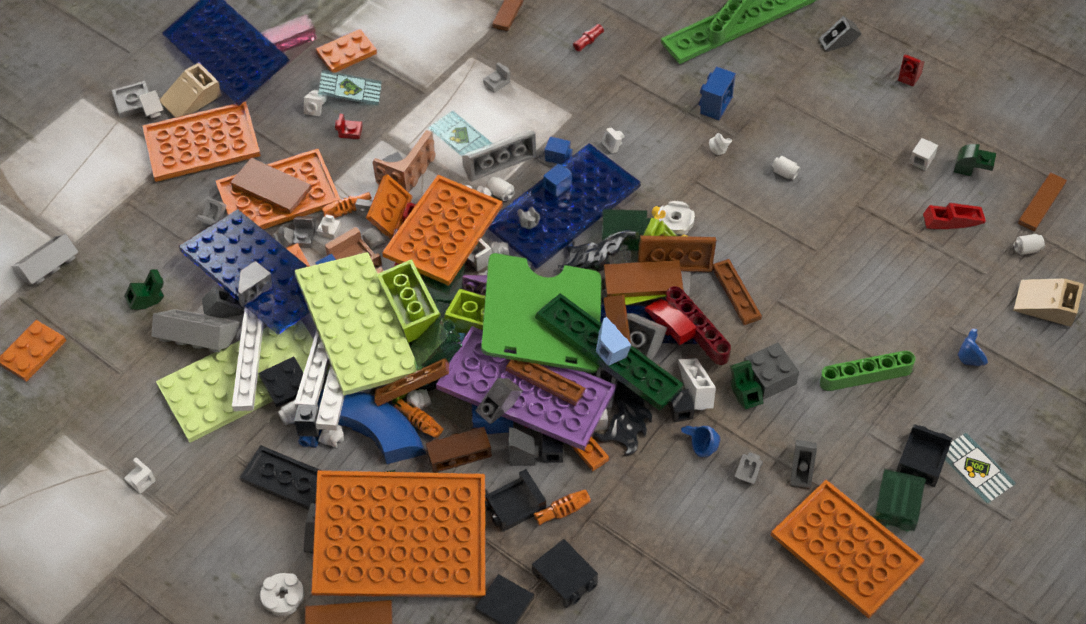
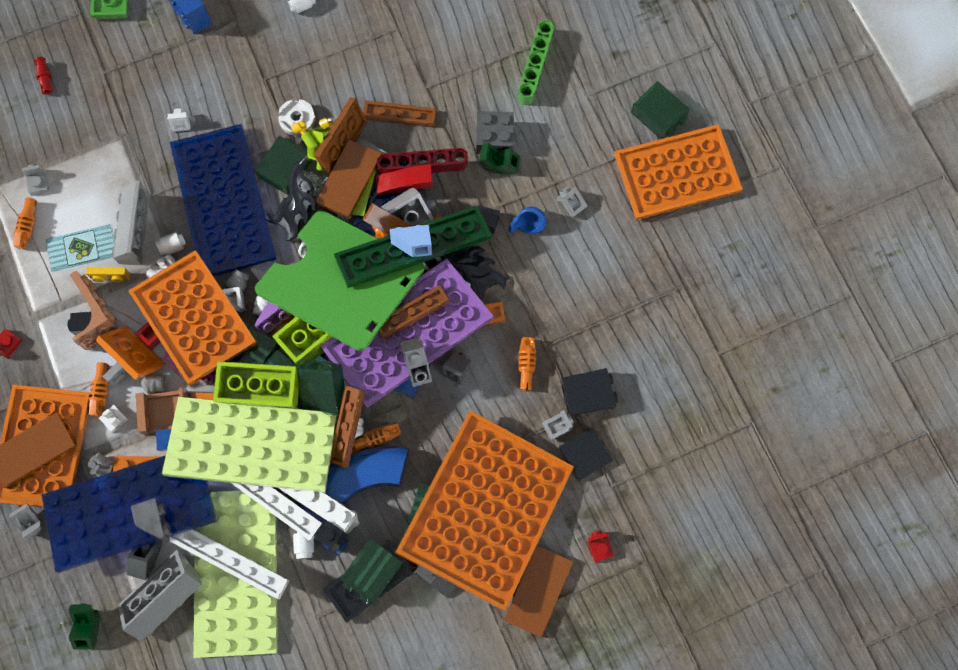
camera: 65 degrees left, 20 degrees up
black plate [258,356,303,408] -> none
white plate [260,573,304,616] -> none
flat silver slope [292,216,317,248] -> none
reddish brown brick [426,427,492,473] -> none
black panel [485,469,546,532] -> none
light grey arm [517,207,540,229] -> none
black brick [542,433,563,463] -> none
blue brick [543,164,572,197] -> none
blue brick [545,136,573,166] -> none
white slope [678,358,716,410] -> none
white arm [709,133,732,155] -> none
dark grey slope [790,440,817,488] -> none
black panel [896,424,953,487] -> none
sticker [945,433,1016,504] -> none
none -> orange hinge [13,197,38,250]
none -> yellow plate [86,267,130,283]
none -> clear green brick [340,539,404,605]
none -> light grey bracket [542,410,574,441]

